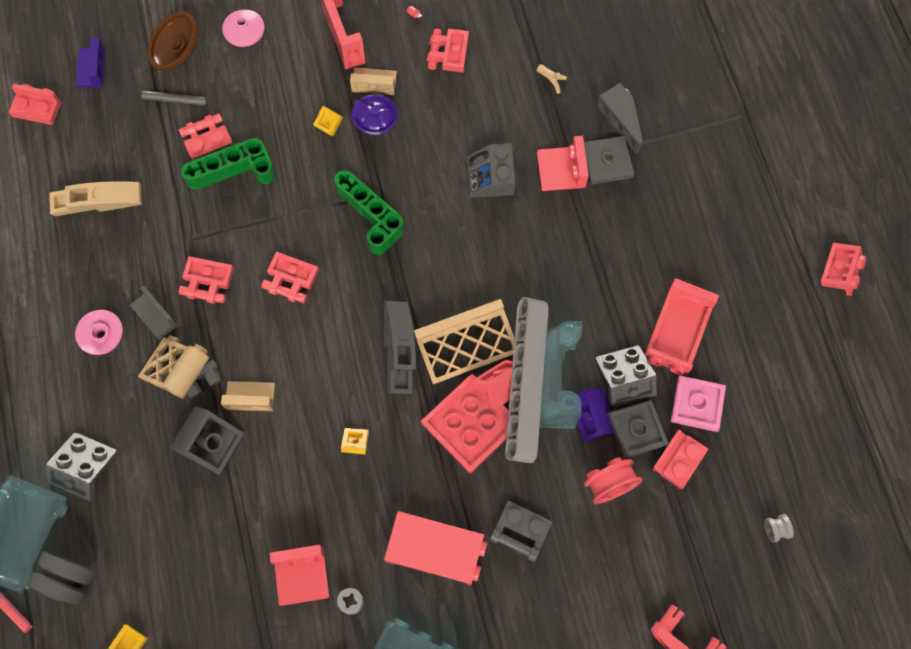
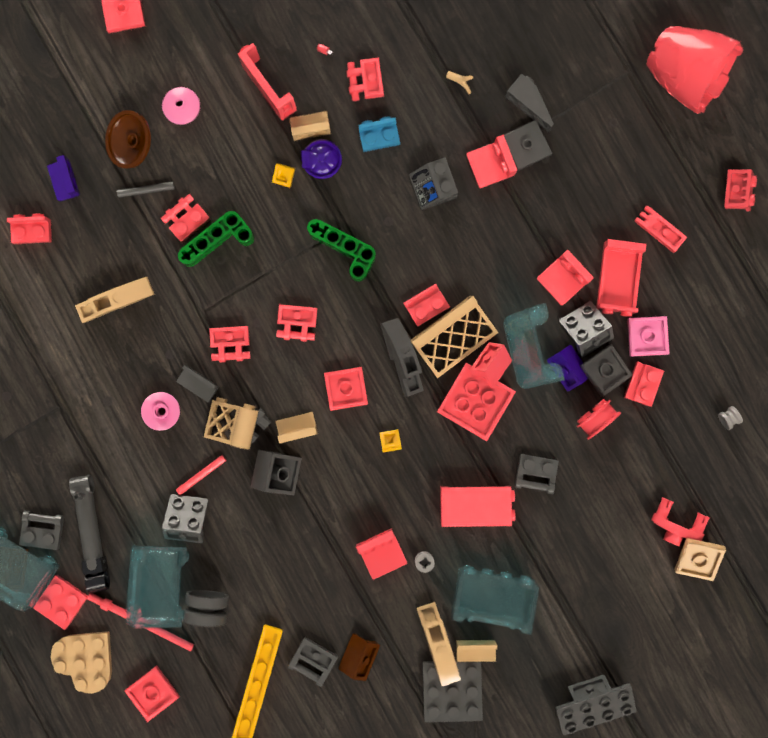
camera: 15 degrees left, 15 degrees up
light grey beam [505,297,548,463] -> none
none -> coral bar [176,455,227,495]
none -> coral plate [324,367,368,411]
none -> dark azure bracket [358,116,400,152]
none -> coral plate [403,284,450,327]
none -> coral bracket [537,250,594,306]
none -> coral hinge [634,206,687,253]
none -> coral piece [646,26,743,114]

